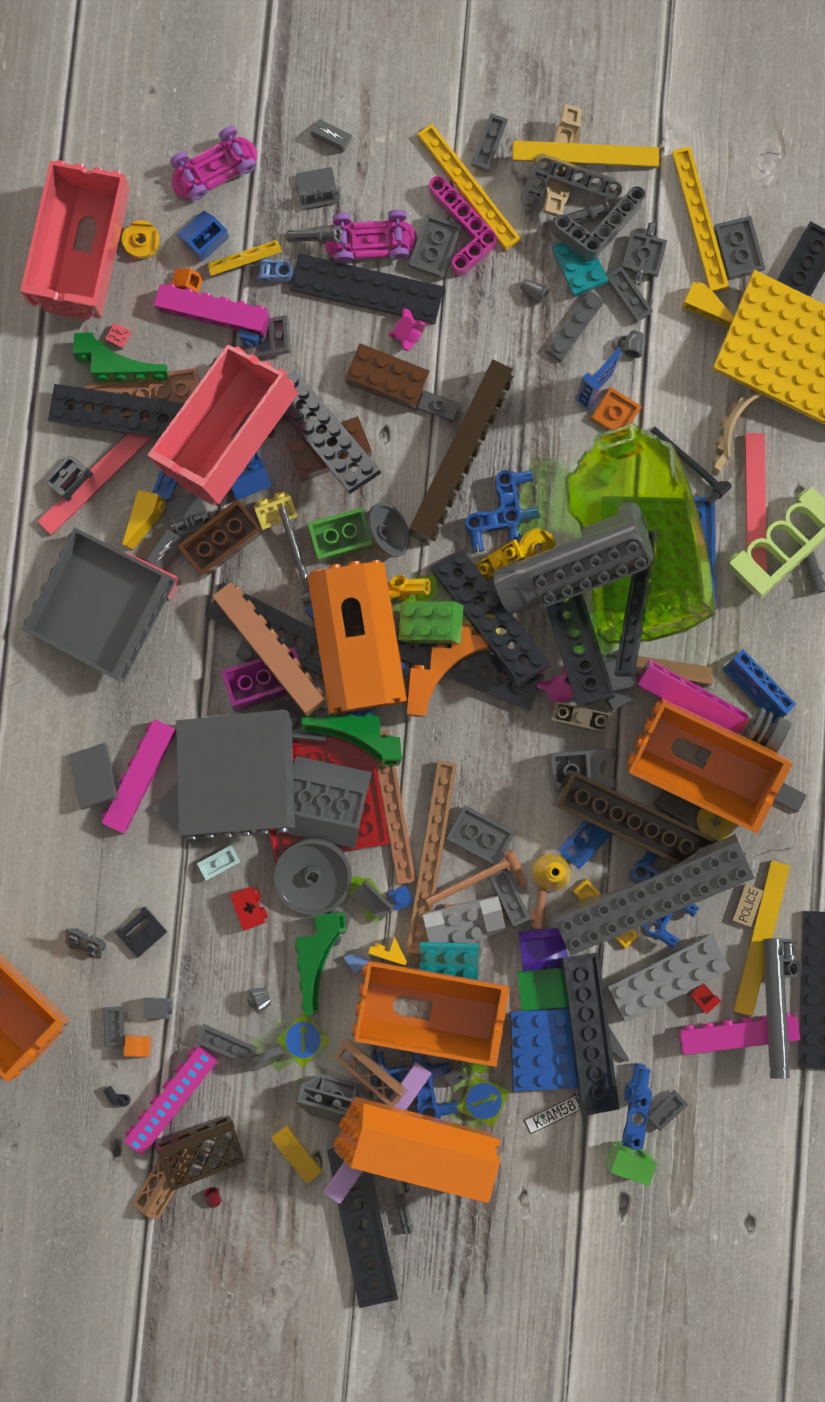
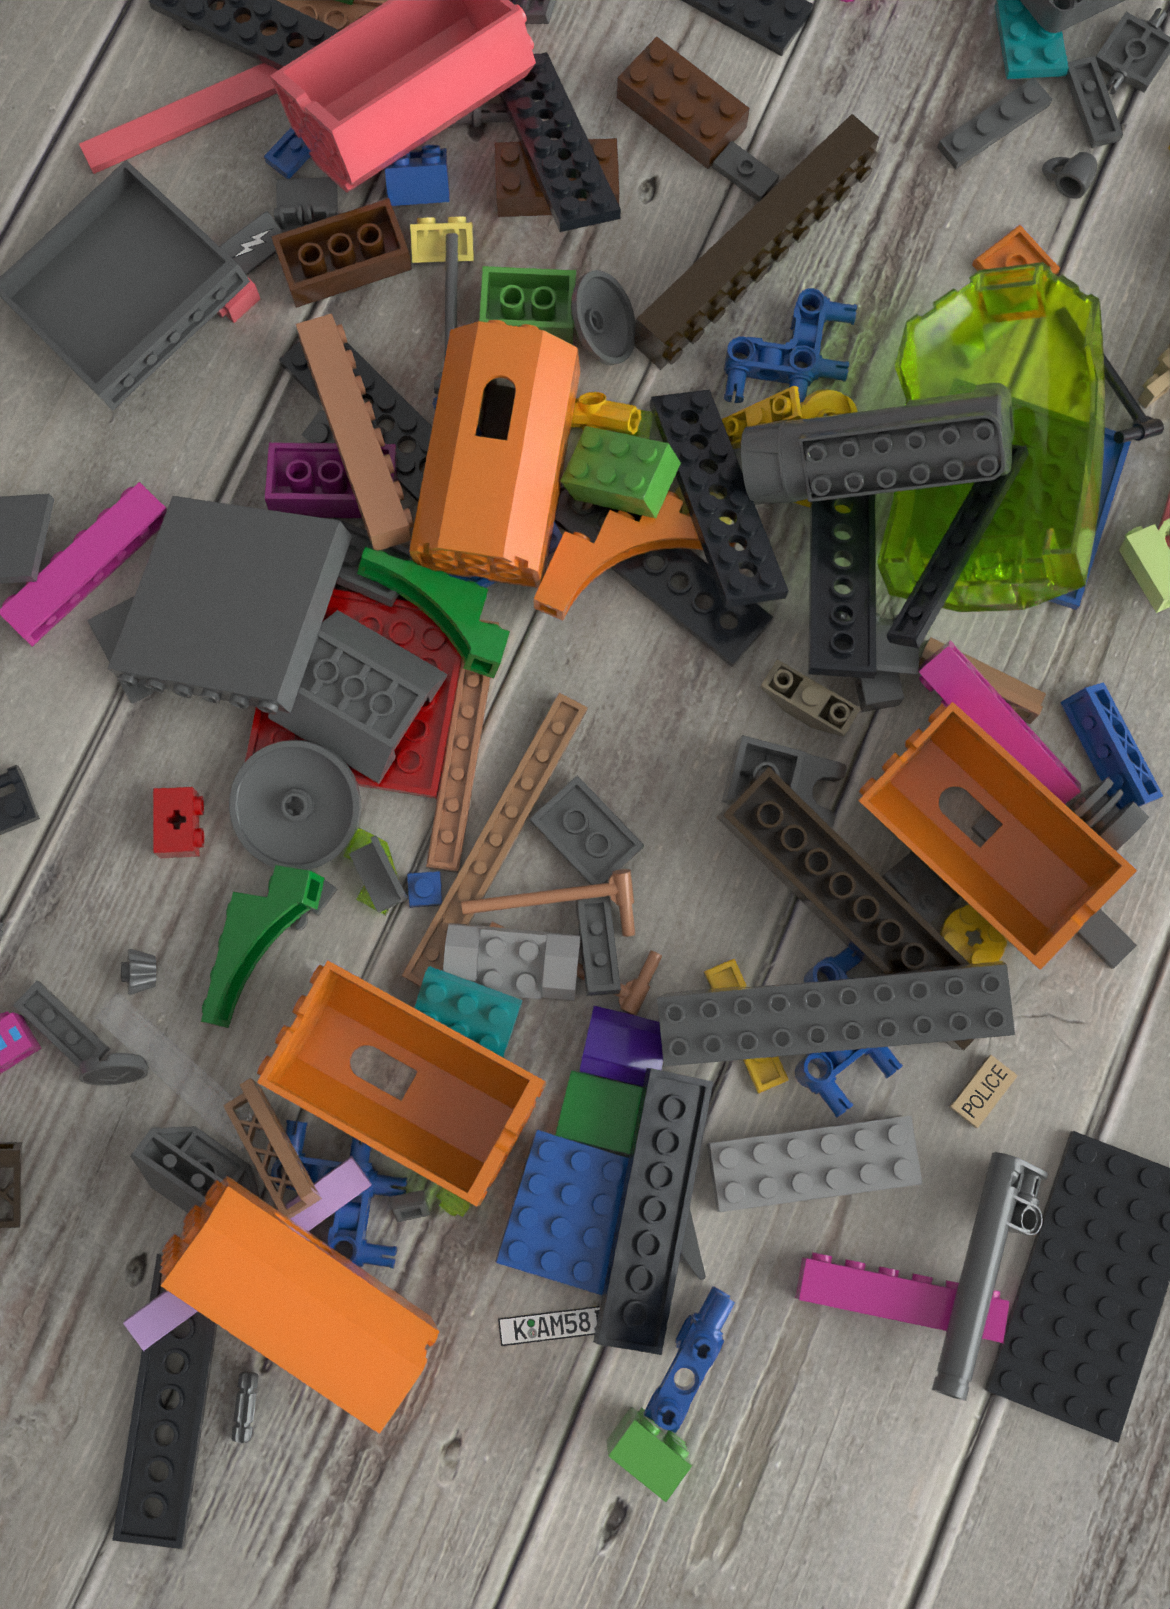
camera: 20 degrees right, 5 degrees down
black plate [44,454,94,502] -> none
yellow slope [122,490,165,550] -> none
light aqua plate [197,845,241,881] -> none
yellow slope [271,1123,323,1183] -> none
piece [275,1012,330,1068] -> none
medium blue tile [343,954,369,974] -> none
yellow slope [368,937,407,965] -> none
dark pink piece [388,308,425,351] -> none
piece [458,1074,510,1128] -> none
dark grey cone [520,279,549,302] -> none
yellow cone [532,853,571,892] -> none
dark pink piece [537,669,573,711] -> none
blue fence [557,821,611,869] -> none
blue fence [575,349,622,410] -> none
dark grey plate [648,1090,688,1131] -> none
red panel [689,983,721,1014] -> none
yellow tile [733,860,790,1016] -> none

